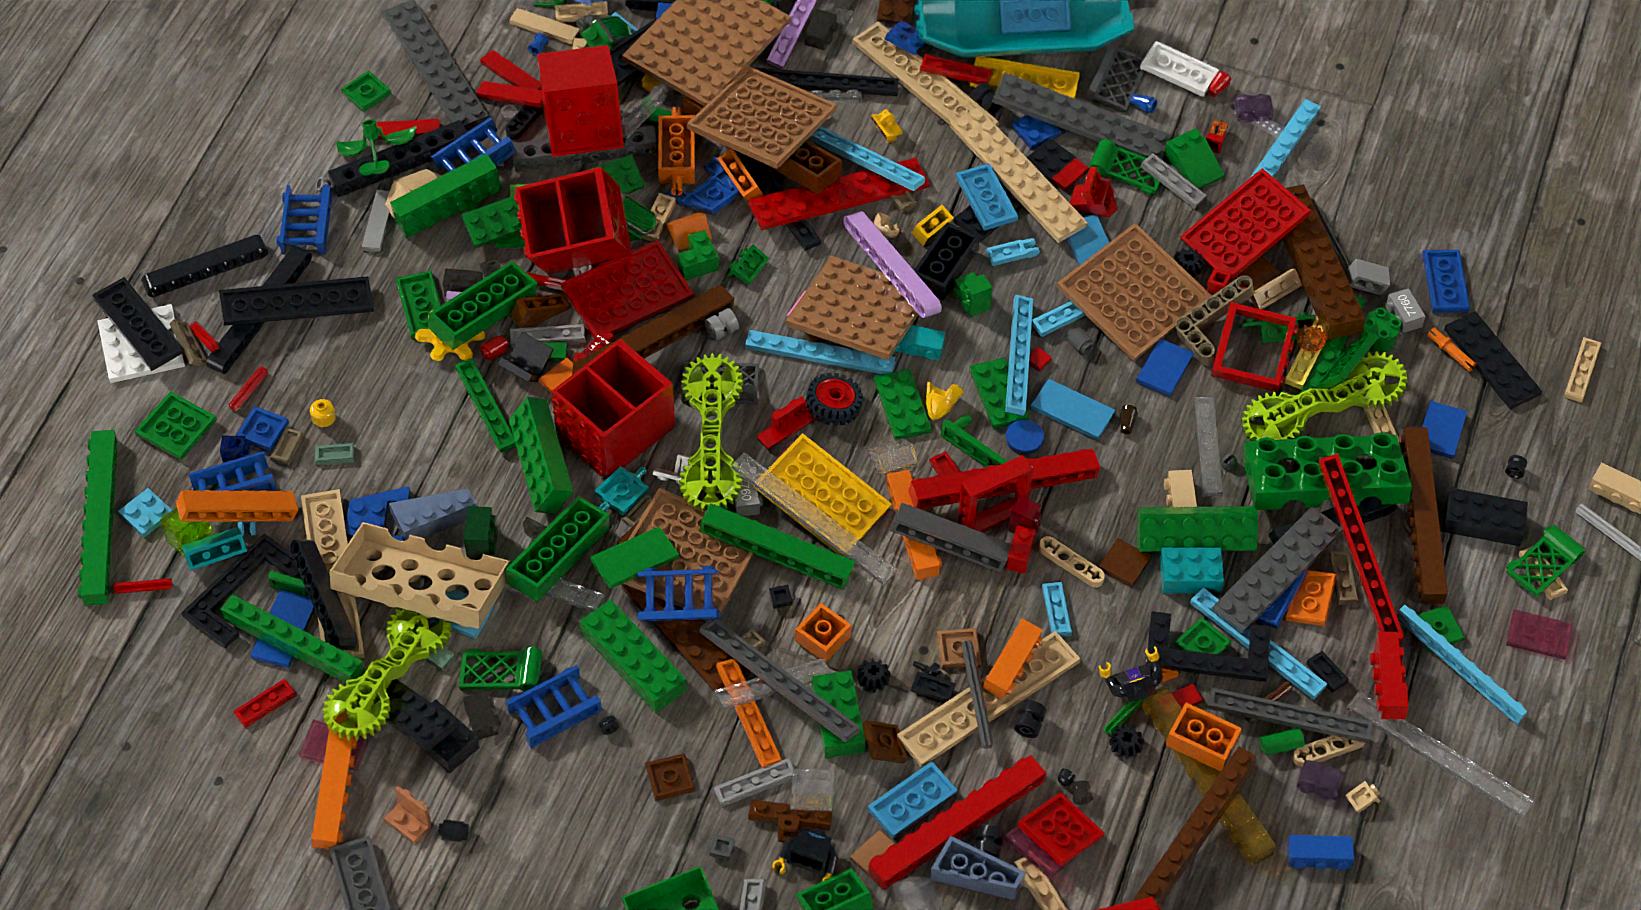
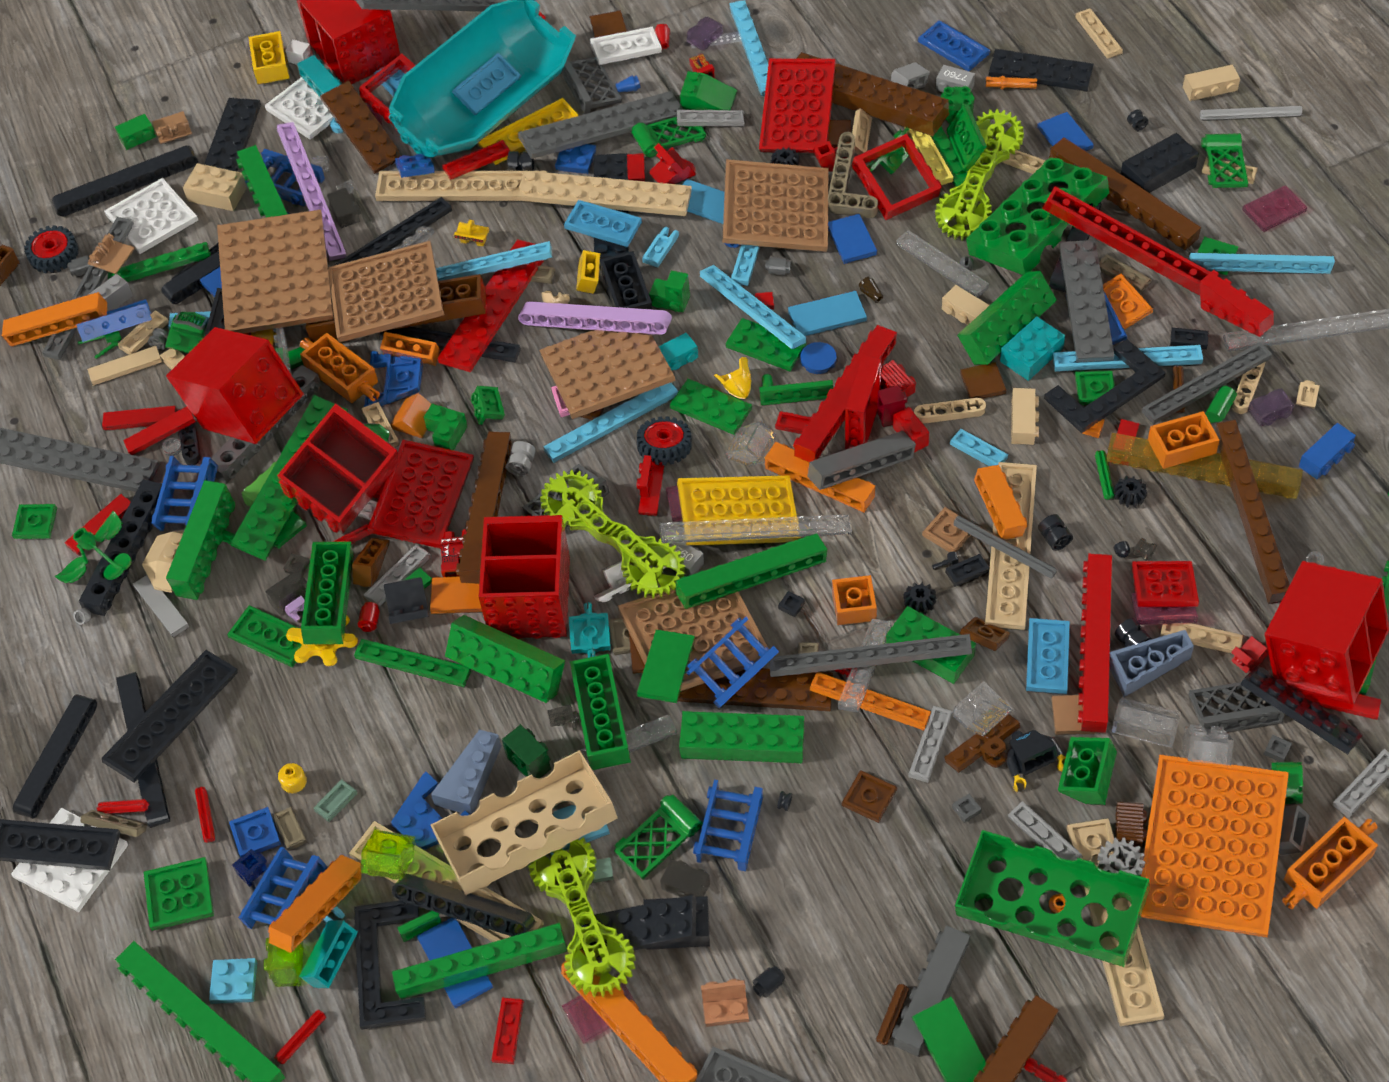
camera: 40 degrees left, 0 degrees up
blue fence [277,185,332,254] -> none
blue bush [528,33,549,56] -> none
black torso [1099,647,1163,702] -> none
clear orange gear [1296,325,1327,351] -> none
none -> clear neon green brick [361,830,415,880]
none -> reddish brown tile [589,10,627,38]
none -> red brick [880,360,916,397]
none -> tan brick [1011,388,1039,445]

